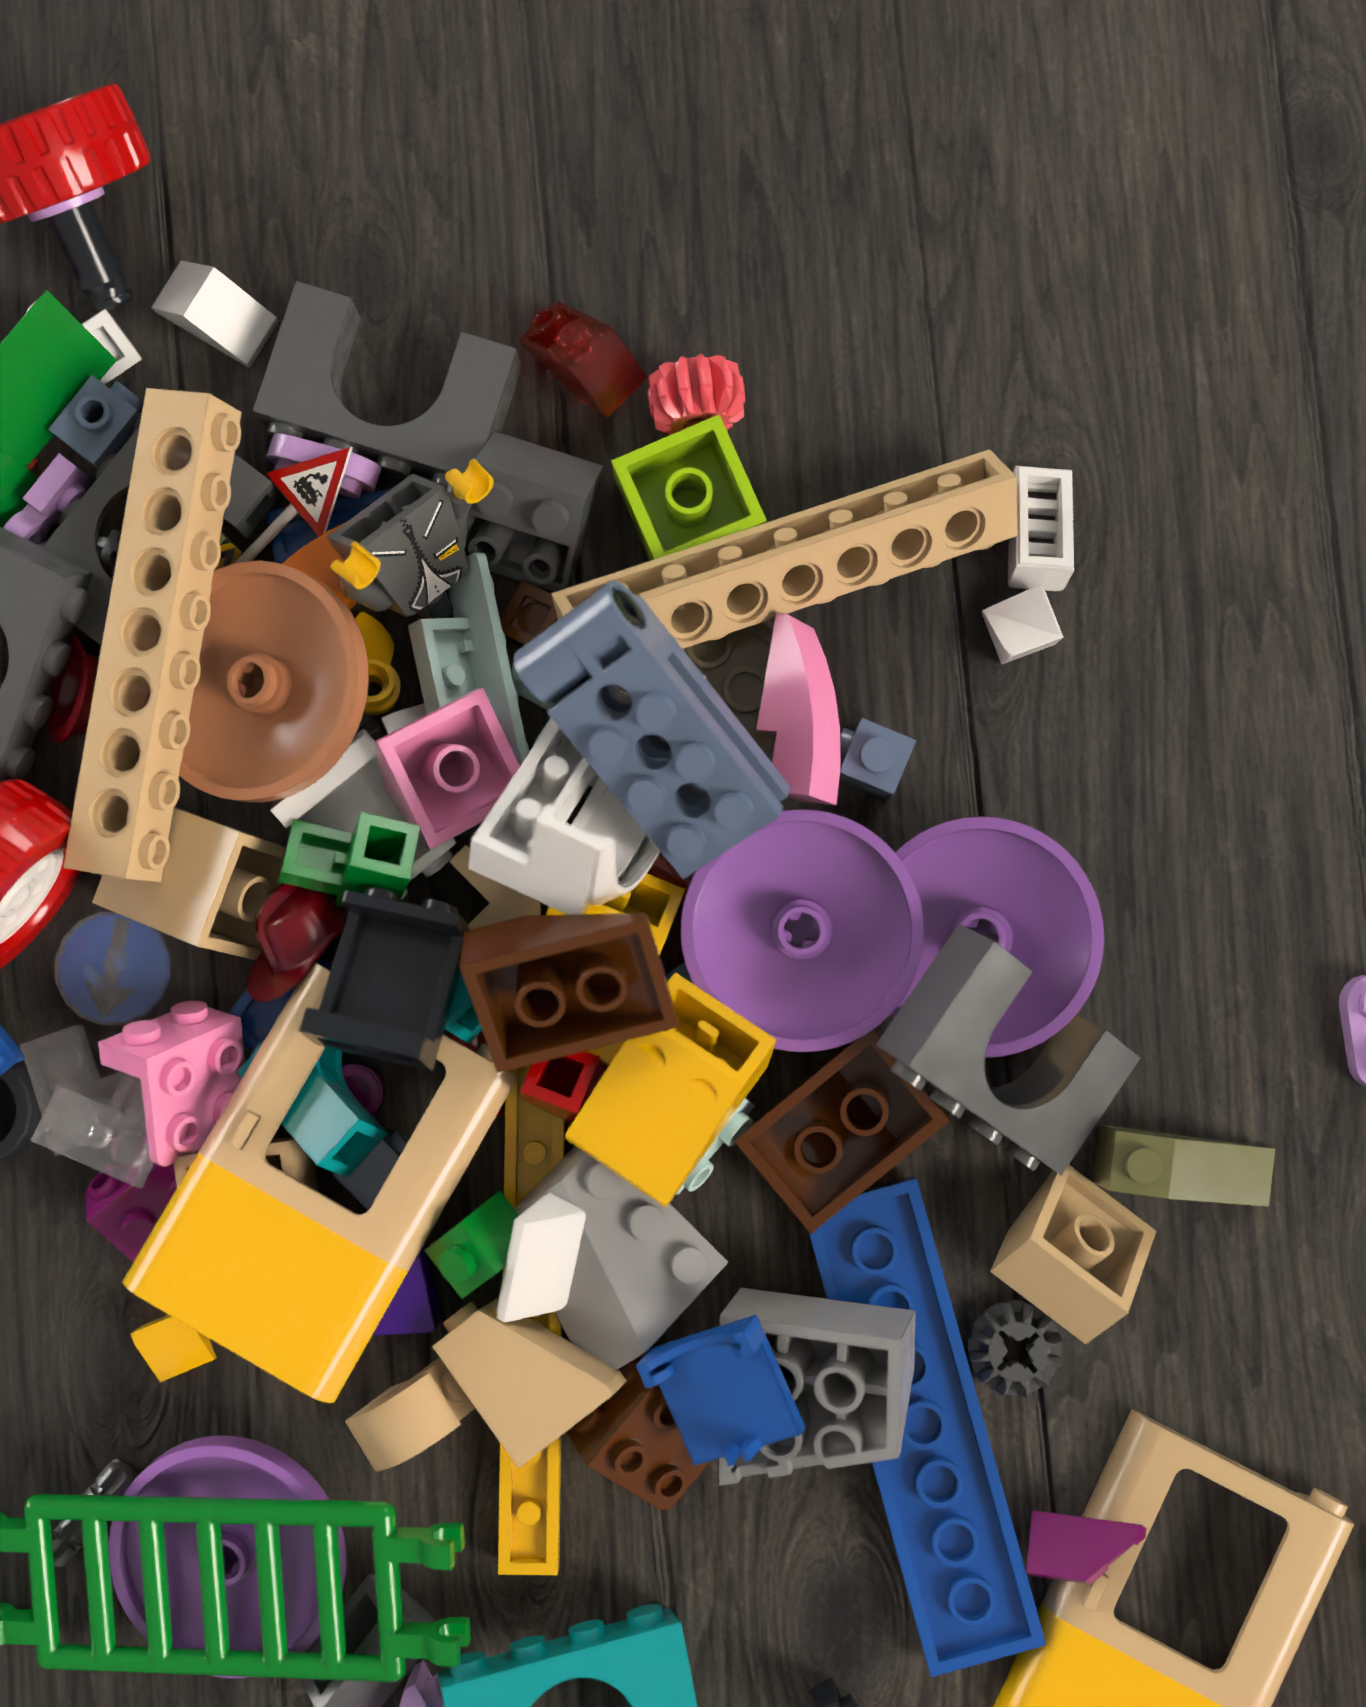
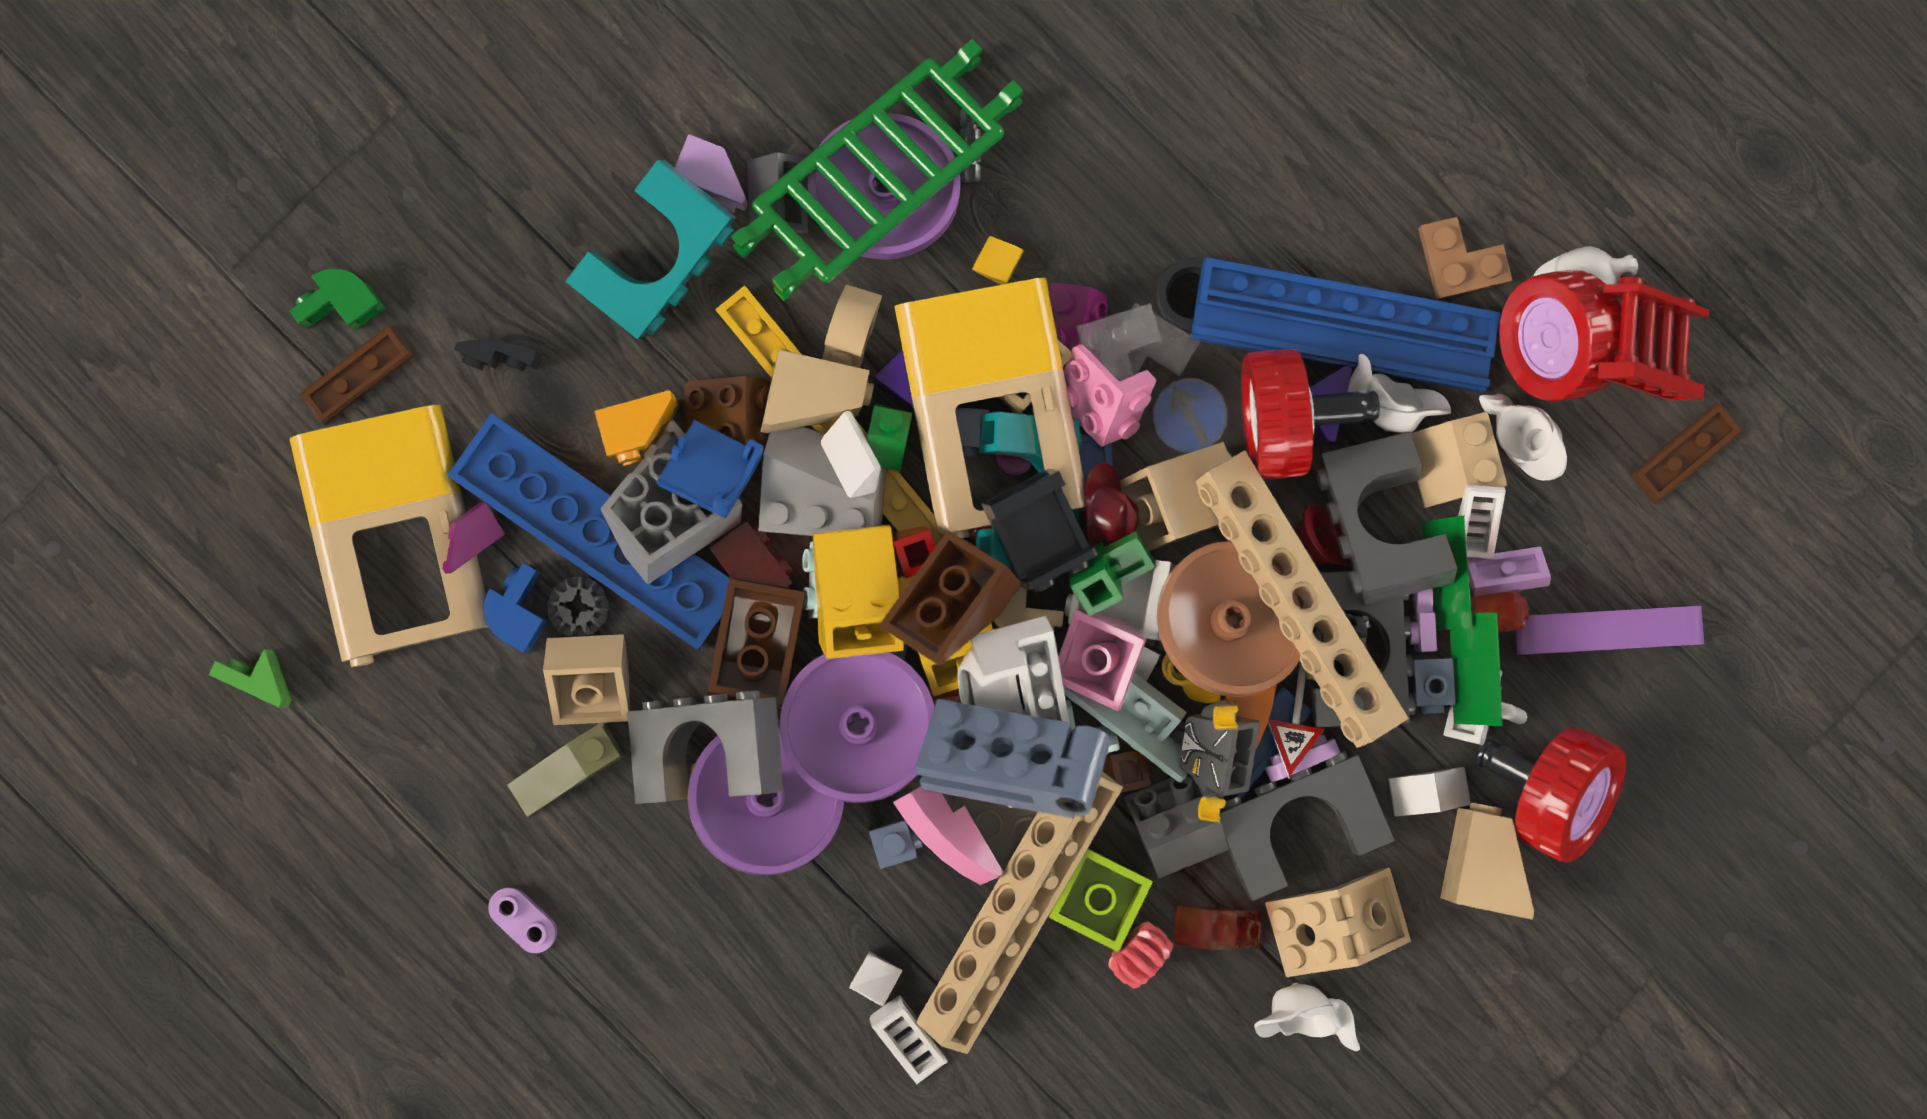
camera: 130 degrees right, 0 degrees up
none -> blue brick [484,563,548,654]
none -> light orange slope [595,390,680,467]
none -> clear red slope [709,521,795,589]
none -> white hair [1255,983,1360,1051]
none -> tan bracket [1265,867,1411,977]
none -> tan slope [1440,803,1534,920]

